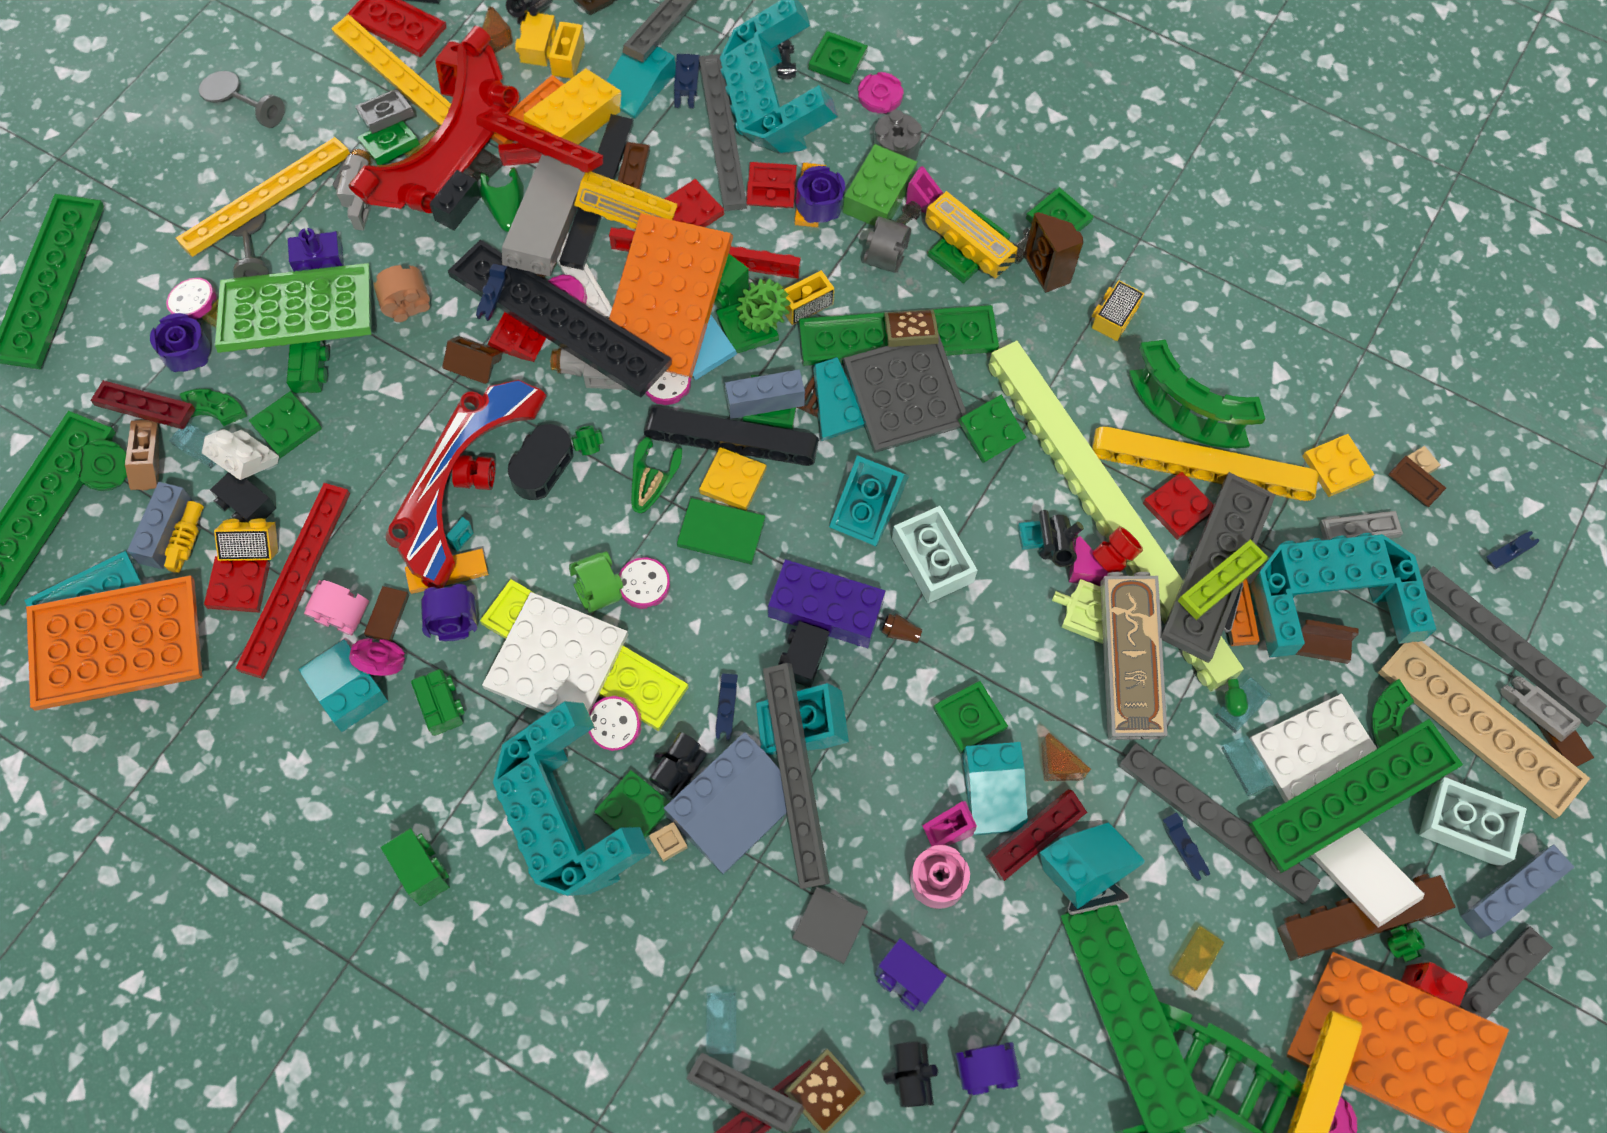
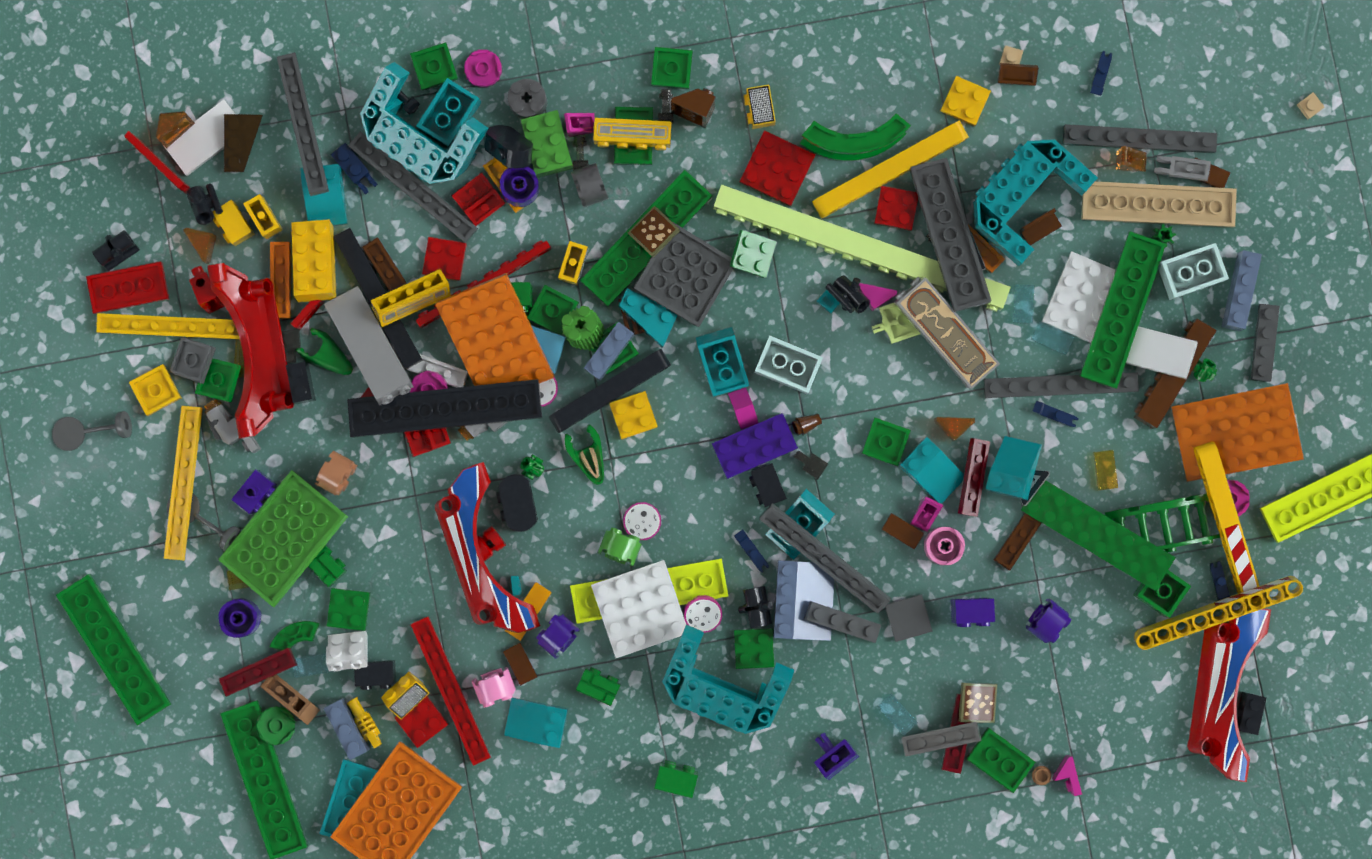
camera: 40 degrees left, 20 degrees up
white tile [166,278,217,320] -> none
dark pink tile [349,638,405,676] -> none
reddish brown panel [442,336,503,384] -> none
red plate [476,108,603,173] -> none
dark blue piece [476,264,507,321] -> none
tan plate [649,822,688,862] -> none
green tile [677,498,765,565] -> none
bright green gear [737,279,791,333] -> none
black pin [883,1042,938,1107] -> none
red wheel [1092,526,1143,573] -> none
lime plate [1178,539,1269,620] -> none
green cylinder [1224,679,1248,717] -> none
light grey tile [1319,511,1403,540] -> none
green tile [1371,679,1414,748] -> none
red torso [1400,962,1468,1007] -> none
none -> yellow plate [129,364,182,416]
none -> teal brick [416,78,481,148]
none -> black brick [484,125,533,168]
none -> bright green brick [562,306,605,351]
none -> dark pink slope [728,387,759,430]
none -> red plate [739,130,815,207]
none -> clear smoke plate [794,450,828,480]
none -> dark grey plate [804,601,881,643]
none -> dark purple brick [814,733,859,780]
none -> reddish brown tile [881,513,924,550]
none -> reddish brown tile [993,513,1041,571]
none -> clear orange slope [1116,146,1147,172]
none -> green gear [1151,224,1176,248]

